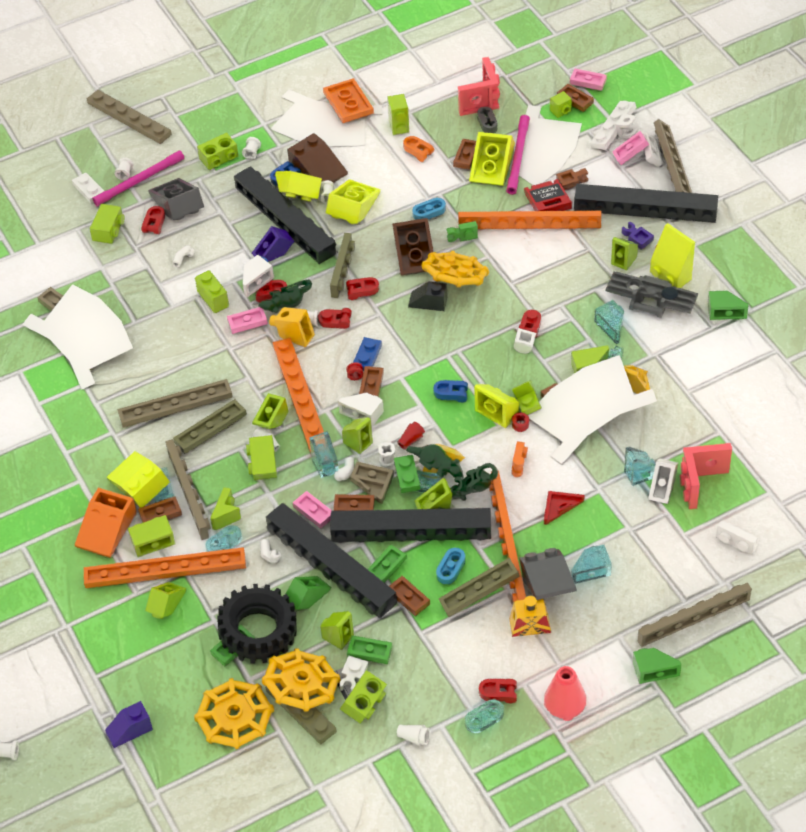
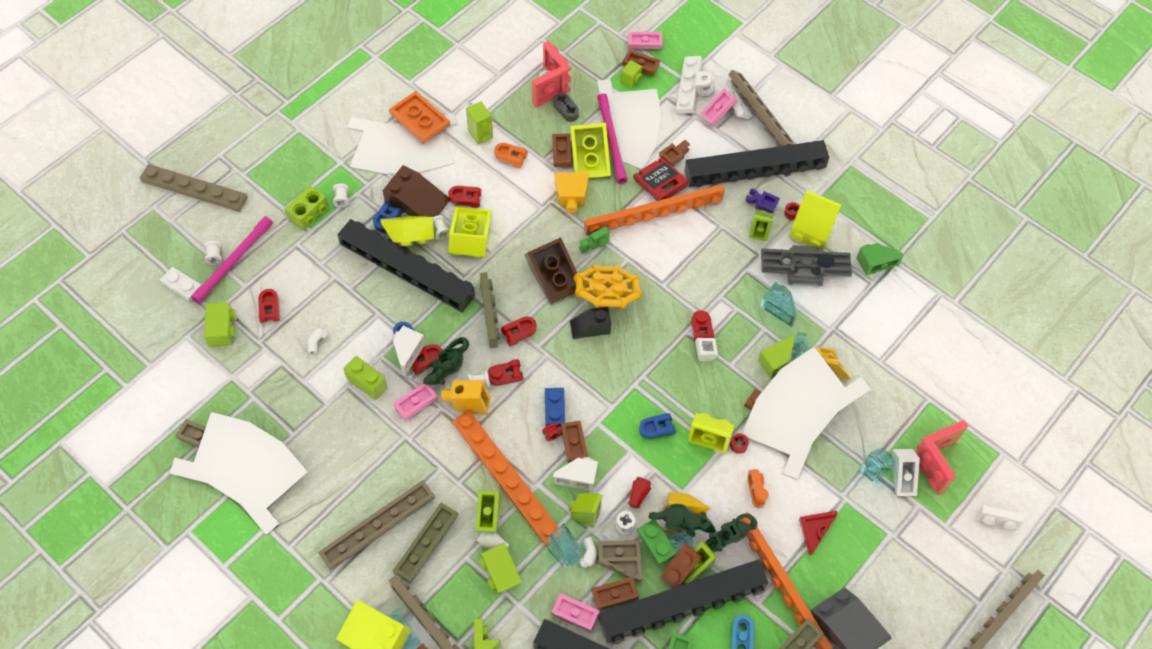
camera: 25 degrees left, 10 degrees up
dark grey slope [148,178,204,220] -> none
dark purple slope [252,226,294,262] -> none
dark azure plate [412,198,446,220] -> none
lime slope [512,380,542,415] -> none
clear light blue slope [571,545,612,584] -> none
none -> red plate [448,186,482,208]
none -> yellow torso [554,173,589,214]
none -> dark orange plate [660,543,703,588]

